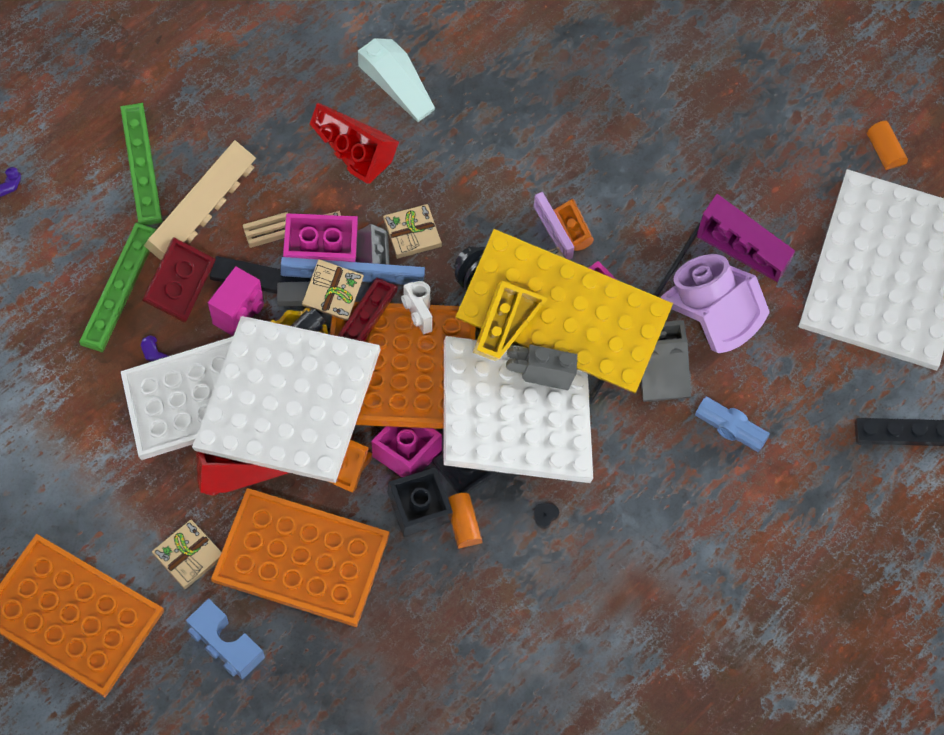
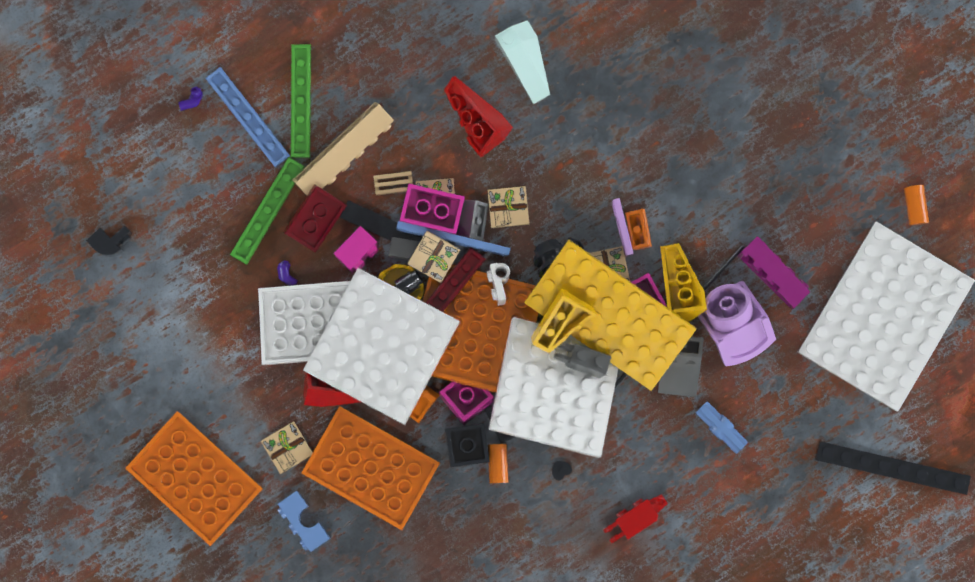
camera: 15 degrees right, 20 degrees up
none -> medium blue tile [205,67,290,168]
none -> red hinge [603,494,668,543]
none -> yellow wedge [660,243,707,322]

